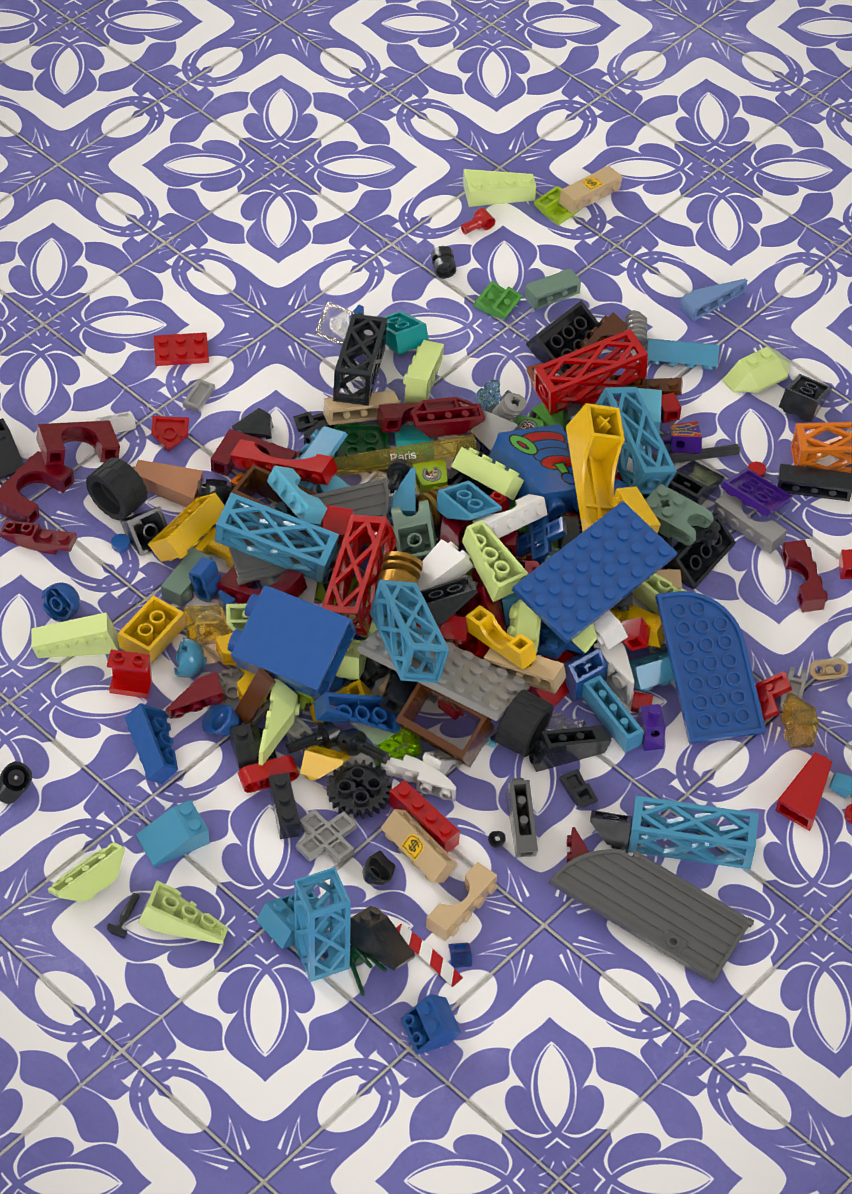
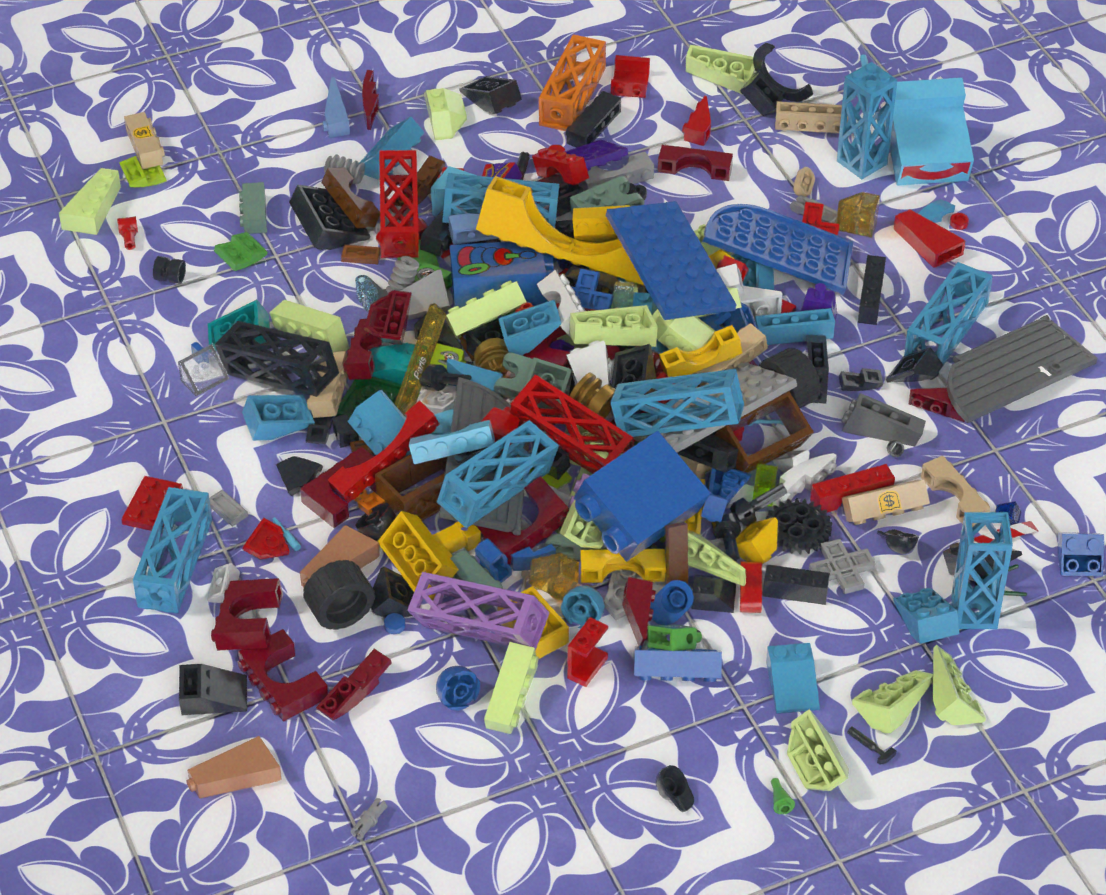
camera: 65 degrees left, 5 degrees down
none -> dark azure piece [133,487,212,613]
none -> dark azure slope [242,395,315,441]
none -> medium azure piece [272,517,301,551]
none -> dark red slope [362,70,379,130]
none -> medium lavender piece [407,572,549,650]
none -> red arch [532,148,589,185]
none -> bright green torso [648,625,702,651]
none -> bright green cone [770,778,795,814]
none -> black arch [858,255,886,325]
none -> yellowish green wedge [933,645,986,725]

